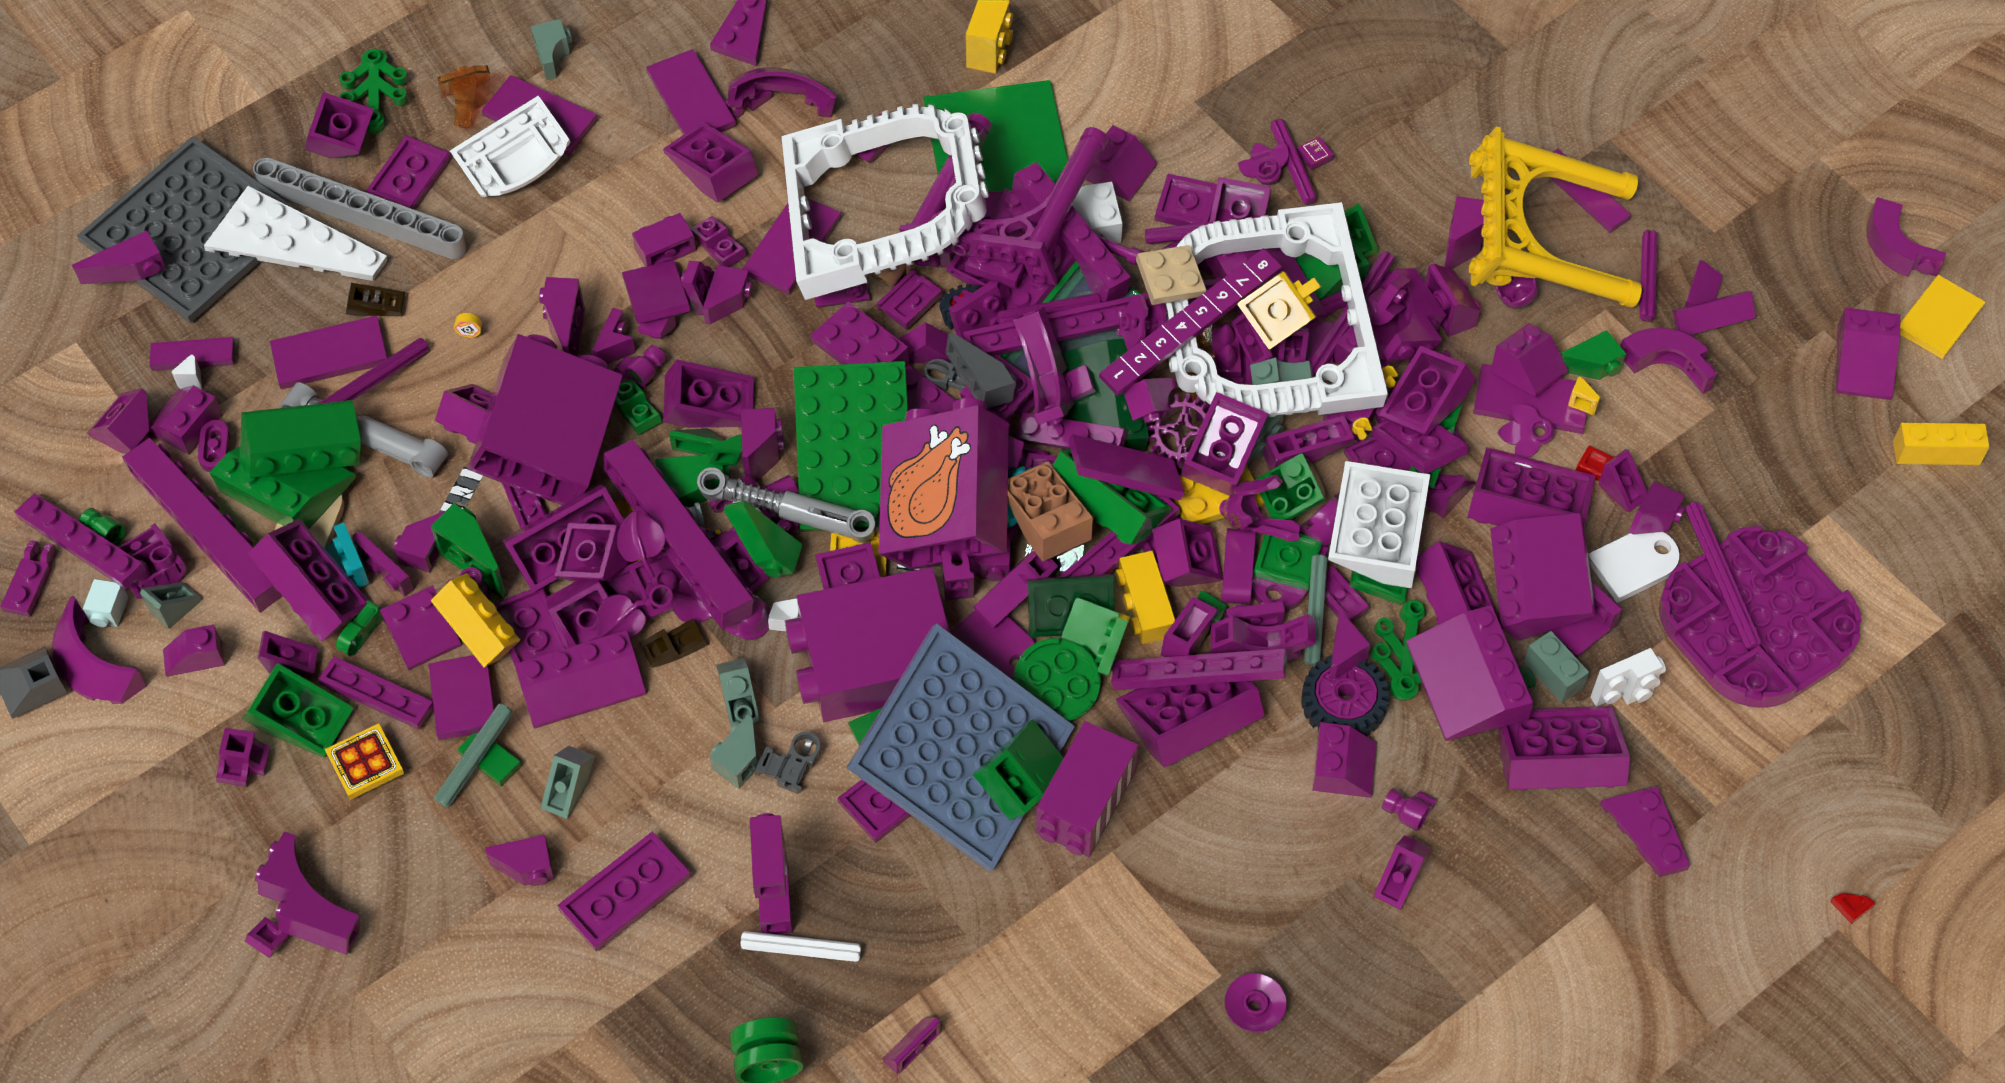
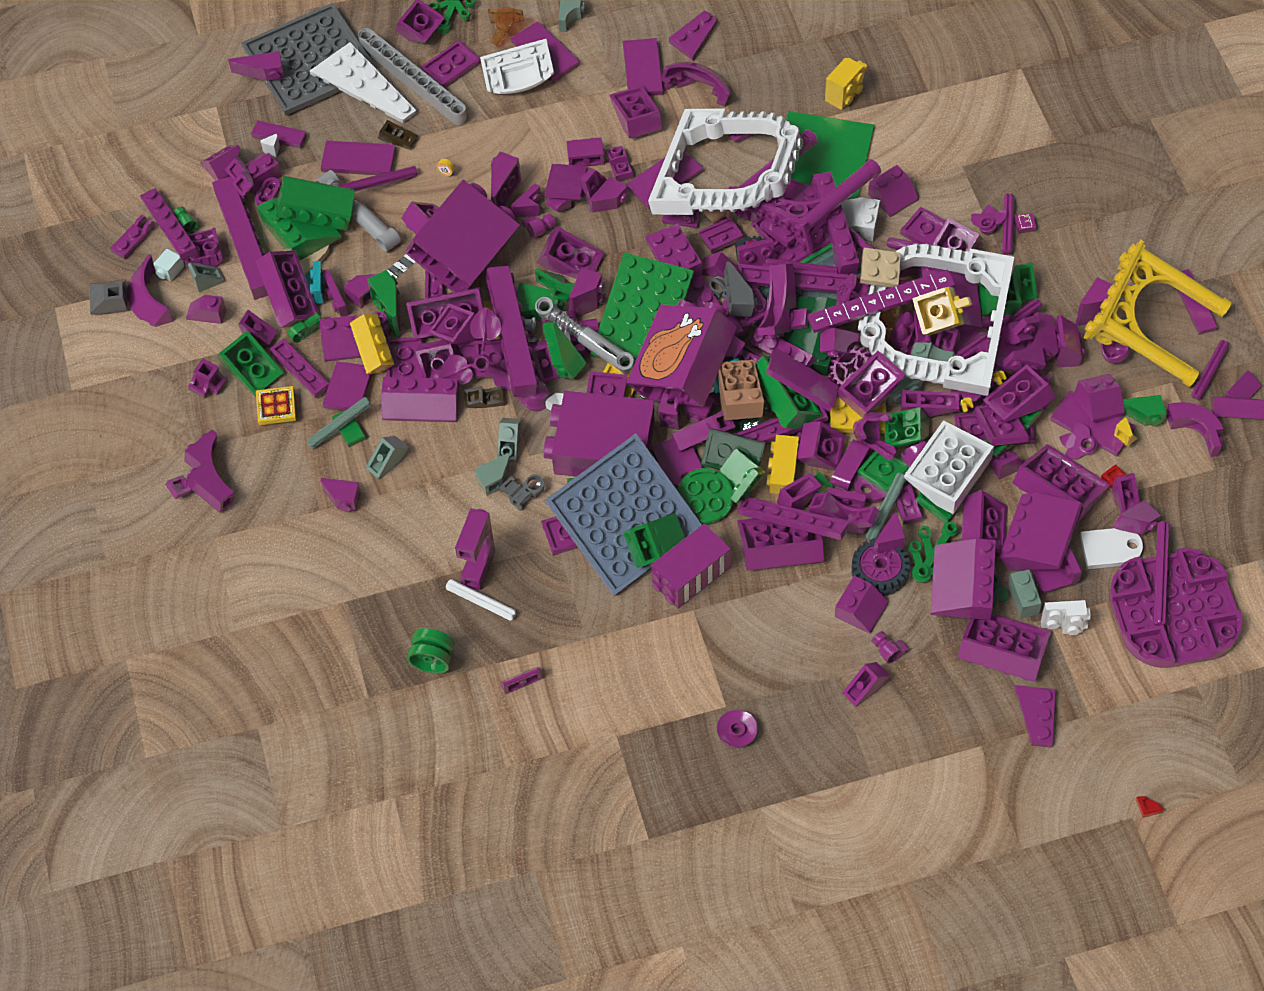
camera: 25 degrees right, 0 degrees up
magenta plate [557,831,691,952] -> none
green slope [614,379,662,435] -> none
none -> magenta slope [225,157,254,197]

